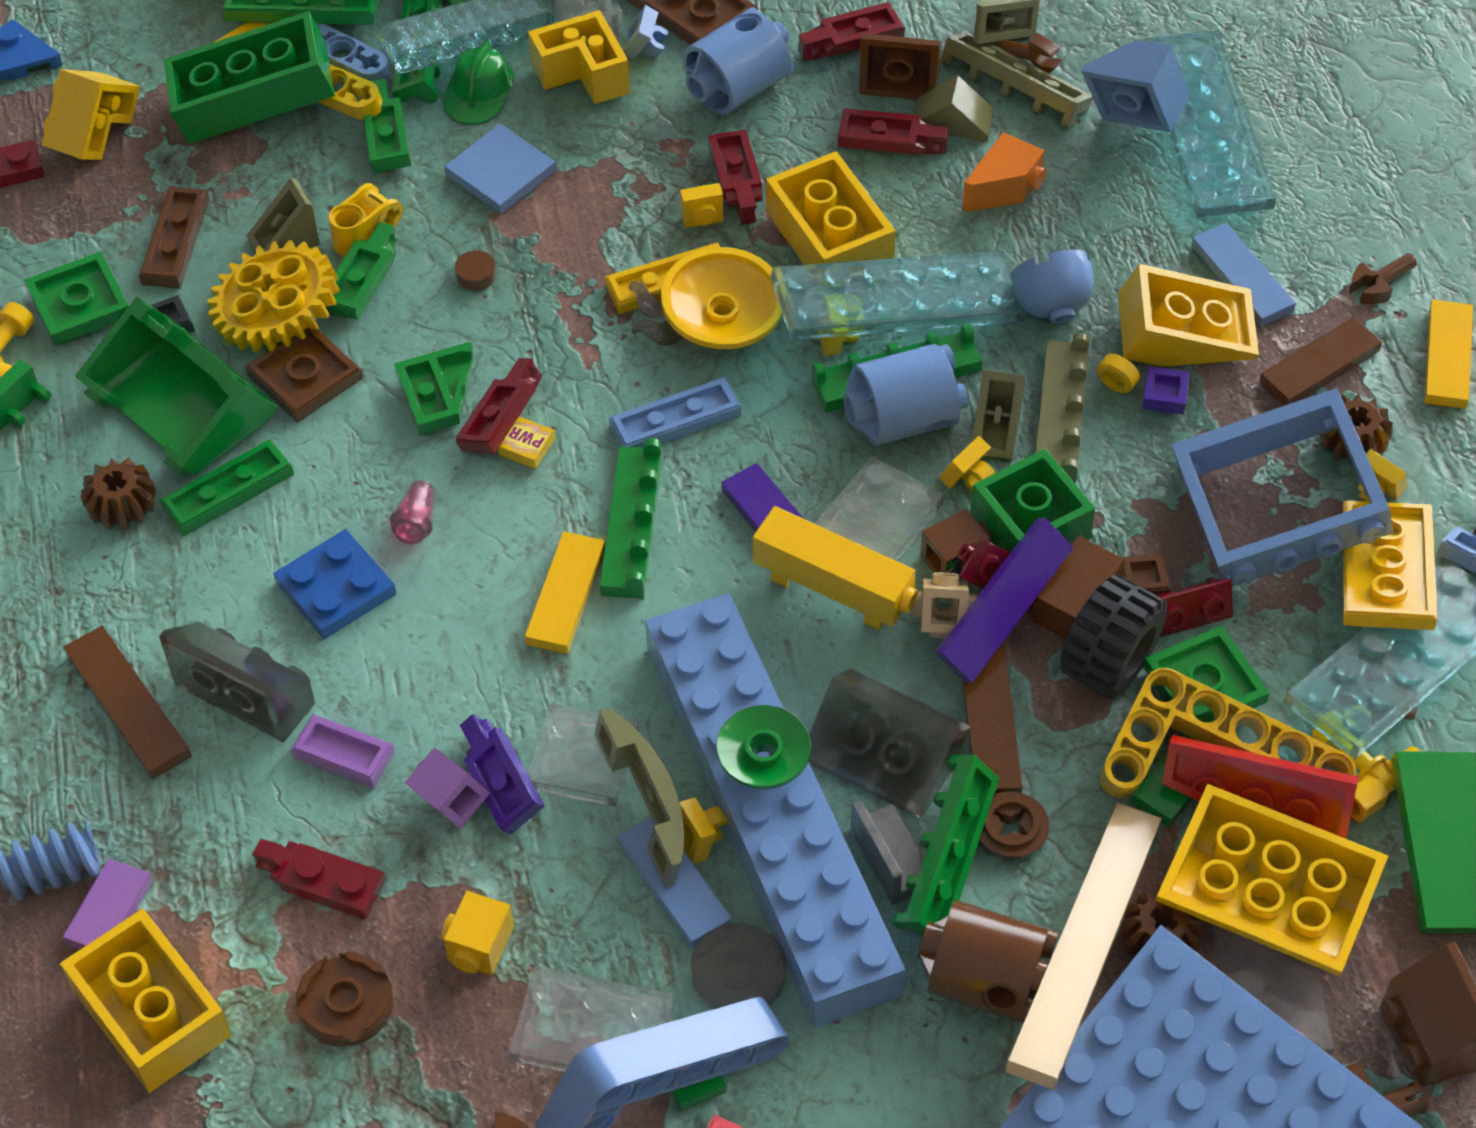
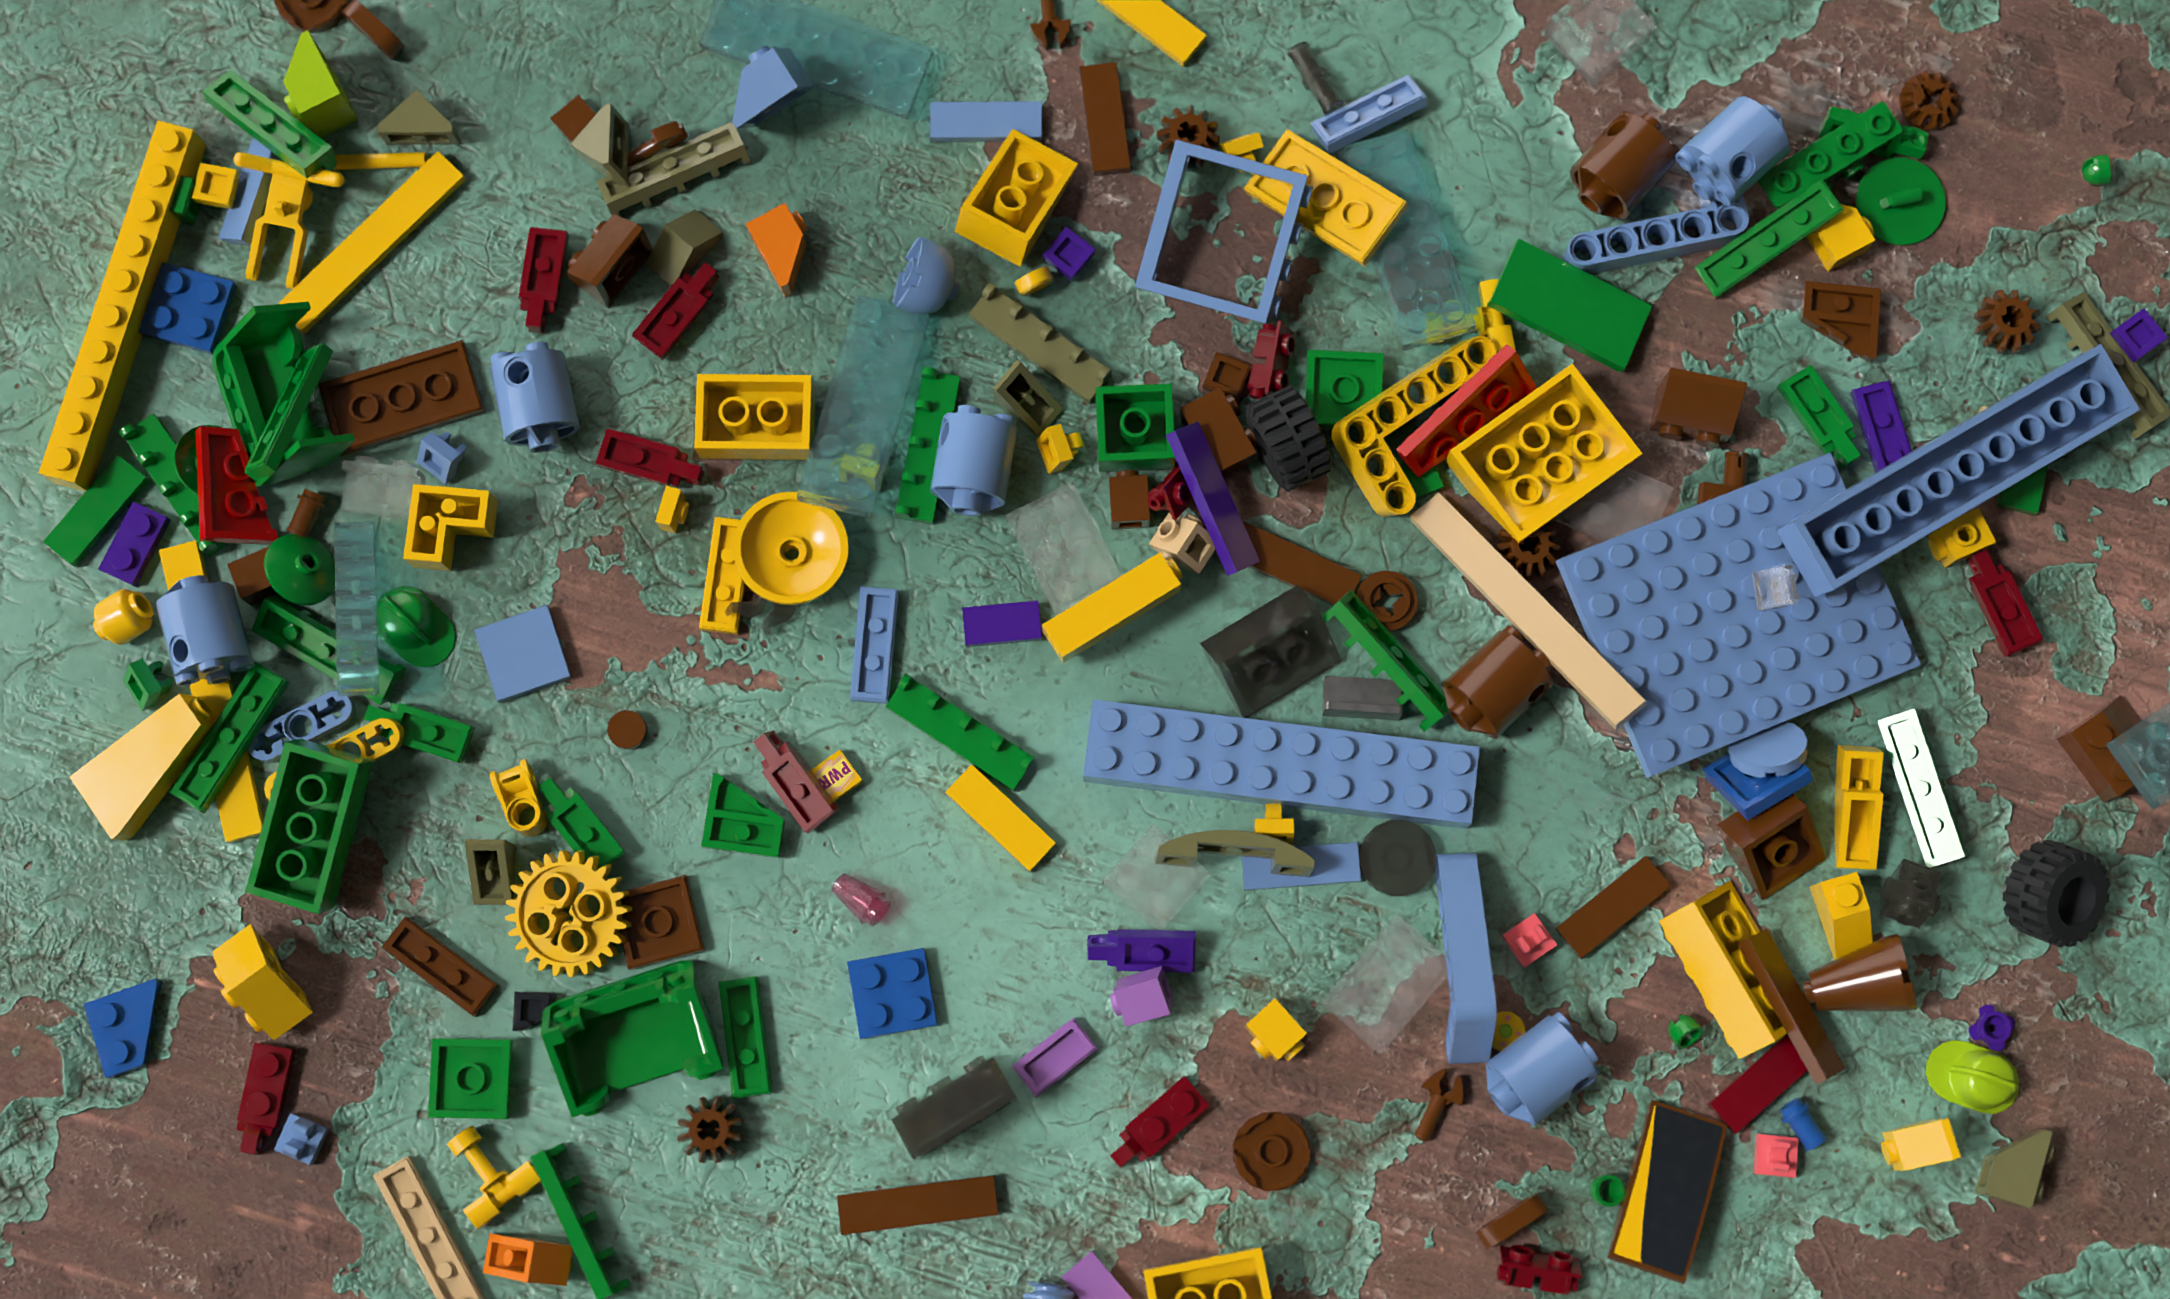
camera: 60 degrees left, 25 degrees up
green dish [717,705,811,789] -> none

